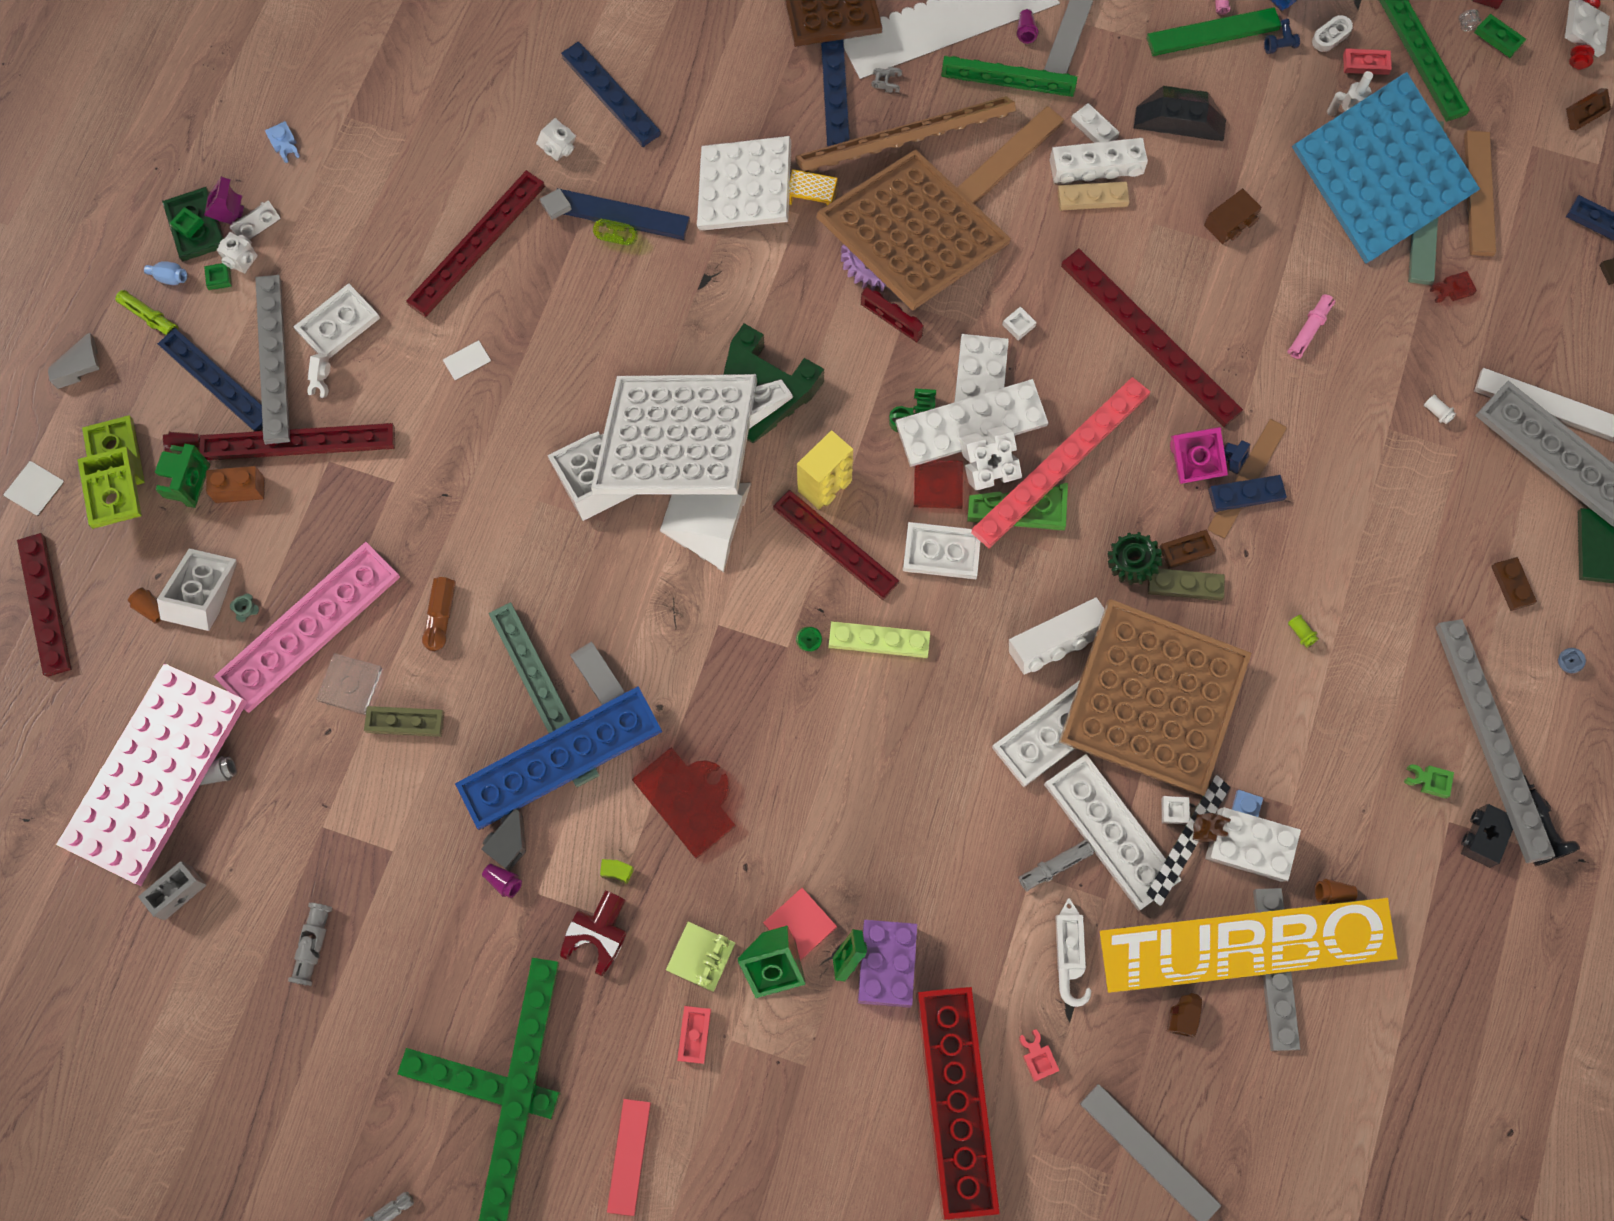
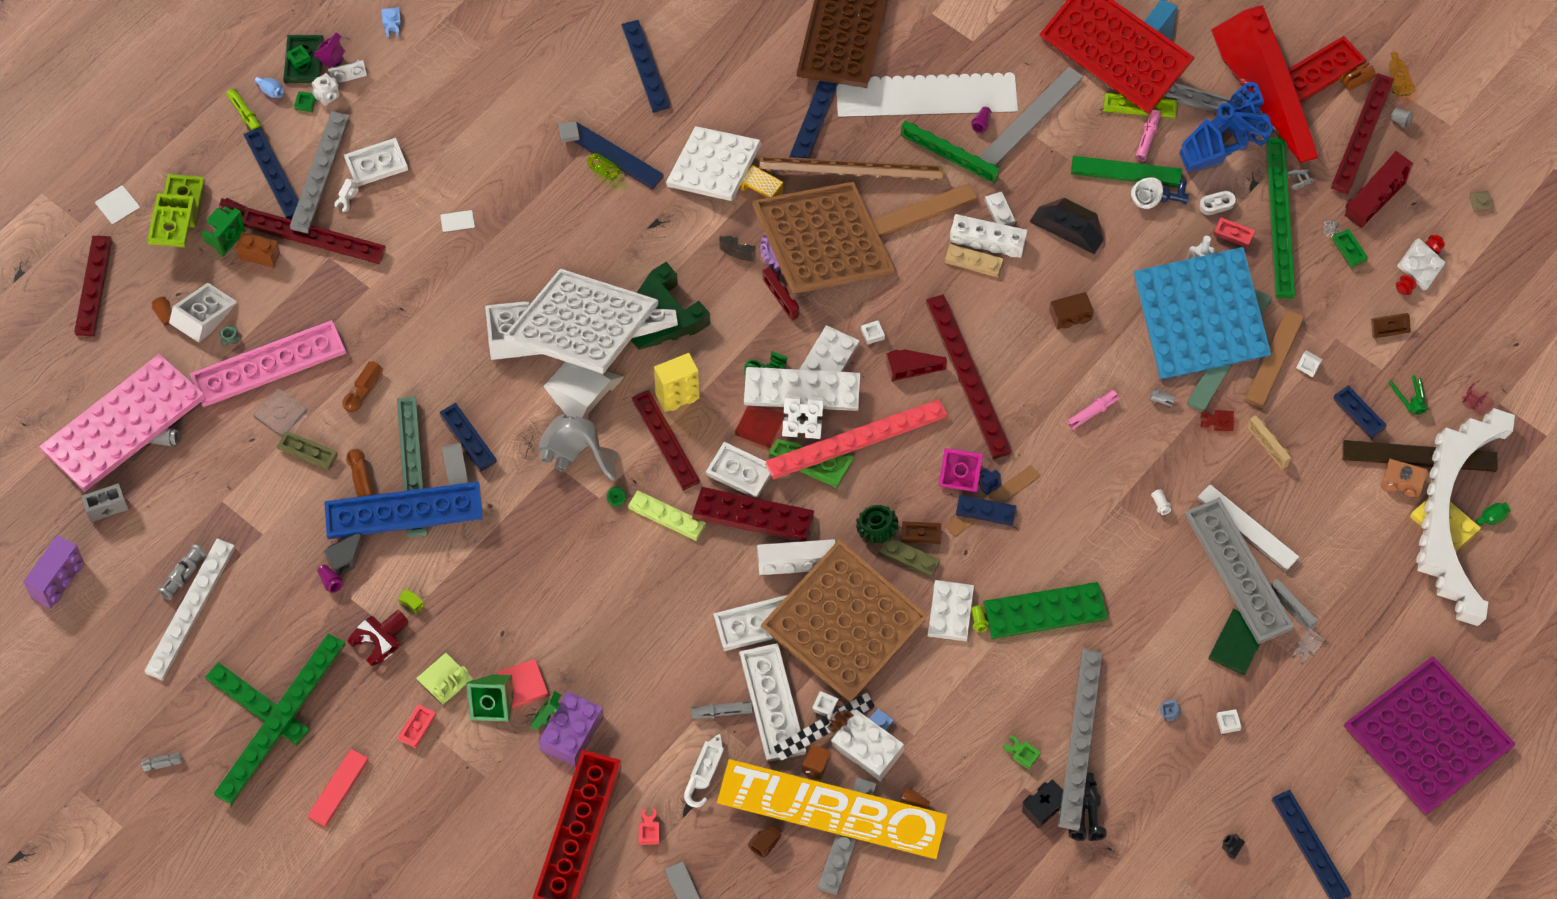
camera: 20 degrees right, 10 degrees down
light grey slope [48,333,100,389] -> none
dark red plate [406,170,545,318] -> none
white brick [536,118,576,161] -> none
clear red plate [632,747,736,859] -> none
light grey piece [871,67,902,93] -> none
reddish brown plate [1491,557,1537,611] -> none
none -> medium lavender brick [23,535,84,609]
none -> white plate [144,539,235,681]
none -> dark orange piece [346,449,375,497]
none -> dark blue gear [440,403,497,472]
none -> light grey hips [538,414,618,481]
none -> dark red plate [692,487,815,542]
none -> clear smoke slope [719,236,756,262]
none -> dark orange brick [802,744,831,780]
none -> dark red slope [886,349,947,382]
none -> white plate [928,580,974,642]
none -> green plate [983,582,1107,639]
none -> white hair [1131,177,1163,209]
none -> light grey pin [1150,389,1175,407]
none -> tan plate [1247,415,1291,470]
none -> white tile [1296,350,1323,377]

